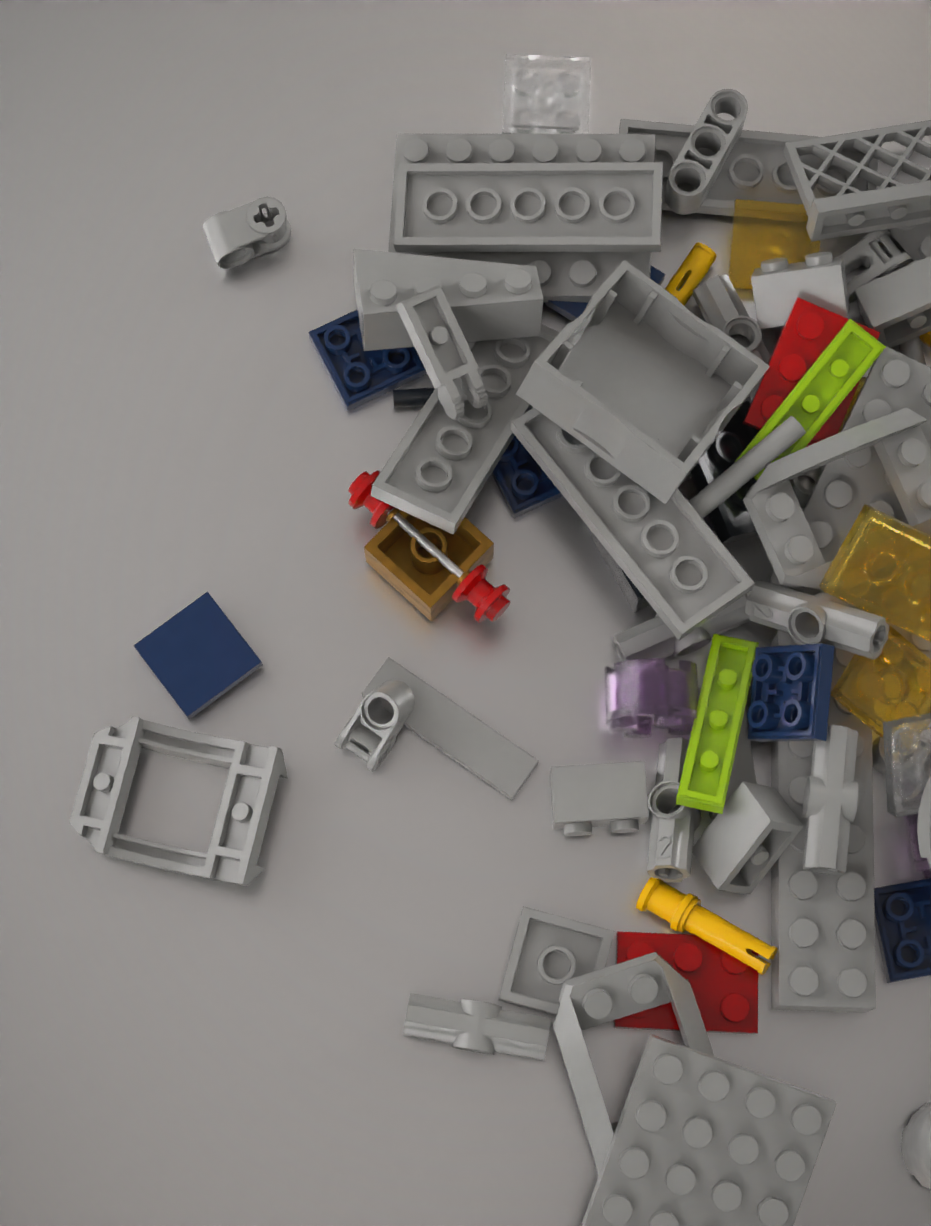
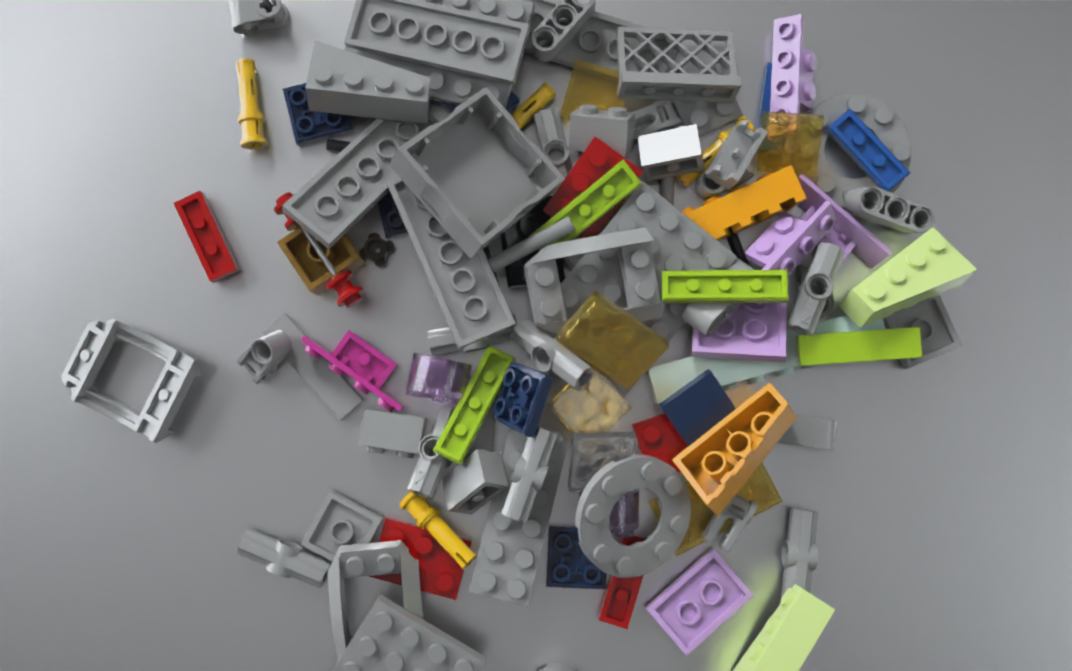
camera: 15 degrees right, 10 degrees up
dark blue tile [133,591,263,720] -> none
light grey hinge [395,285,489,420] -> none
none -> red plate [173,191,240,283]
none -> yellow pin [236,59,267,150]
none -> dark pink bracket [301,330,404,412]
none -> dark brown plate [360,233,395,267]

